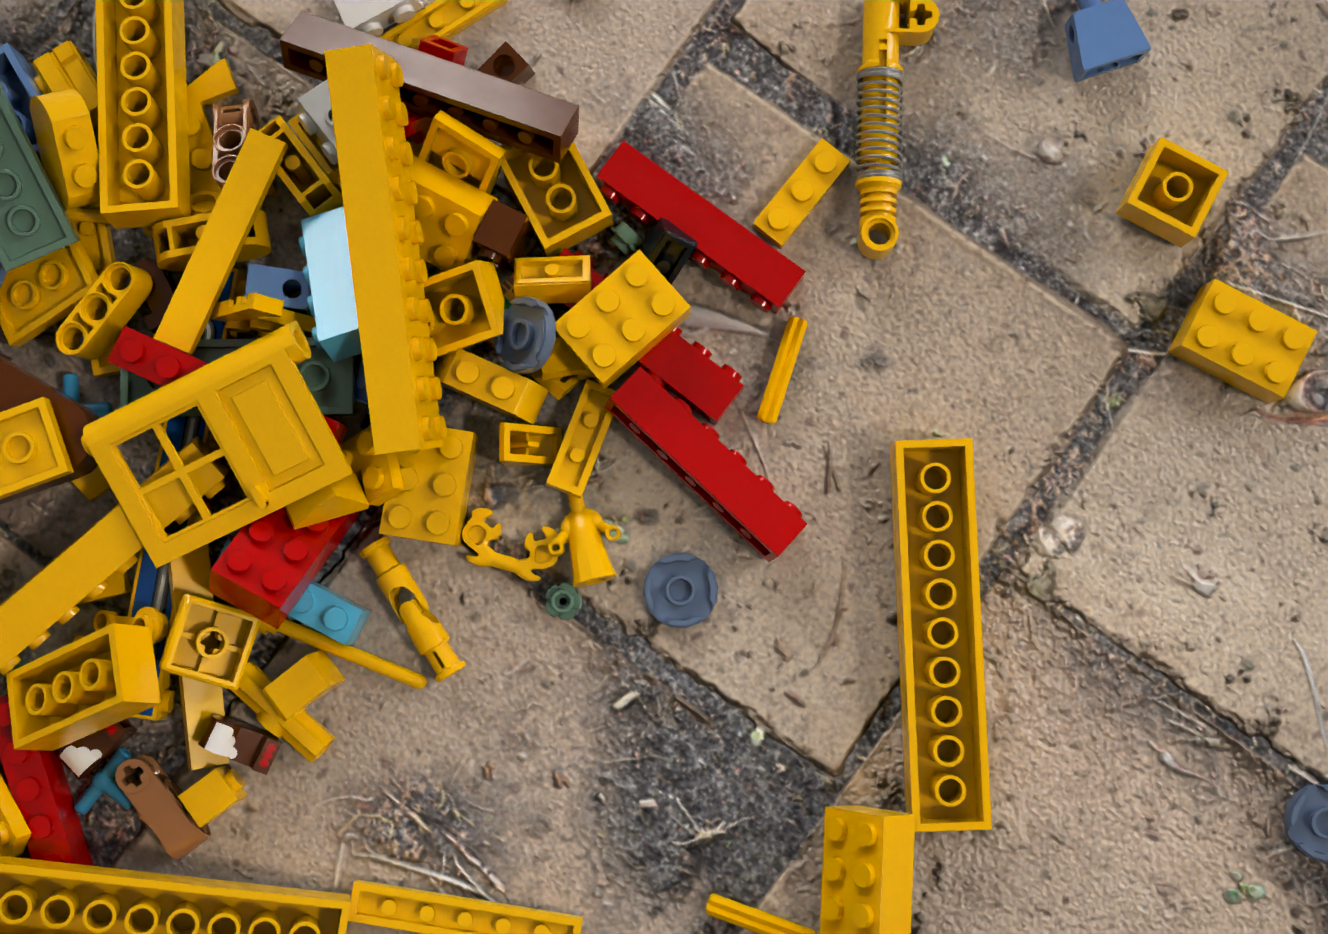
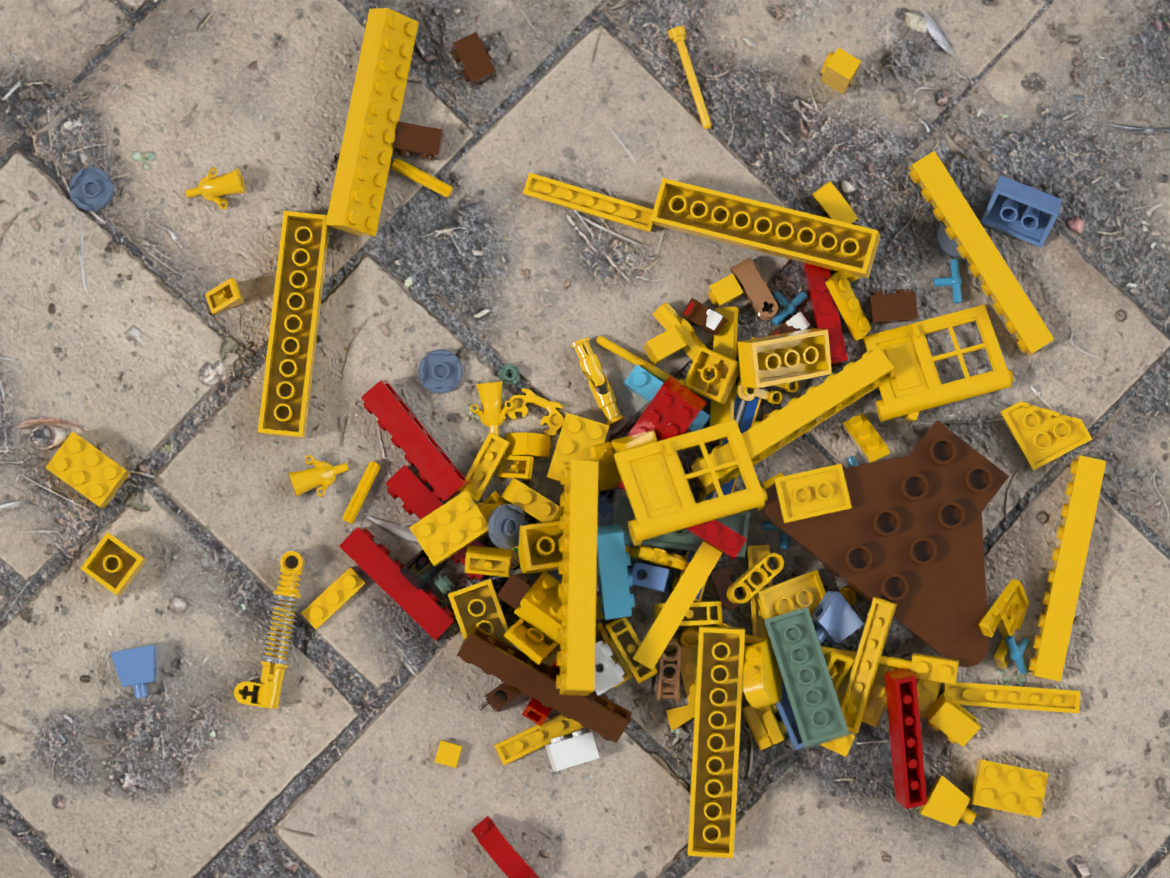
camera: 175 degrees left, 0 degrees up
none -> yellow piece [185,166,246,209]
none -> yellow slope [205,278,245,314]
none -> yellow piece [288,455,349,498]
none -> yellow slope [505,432,551,458]

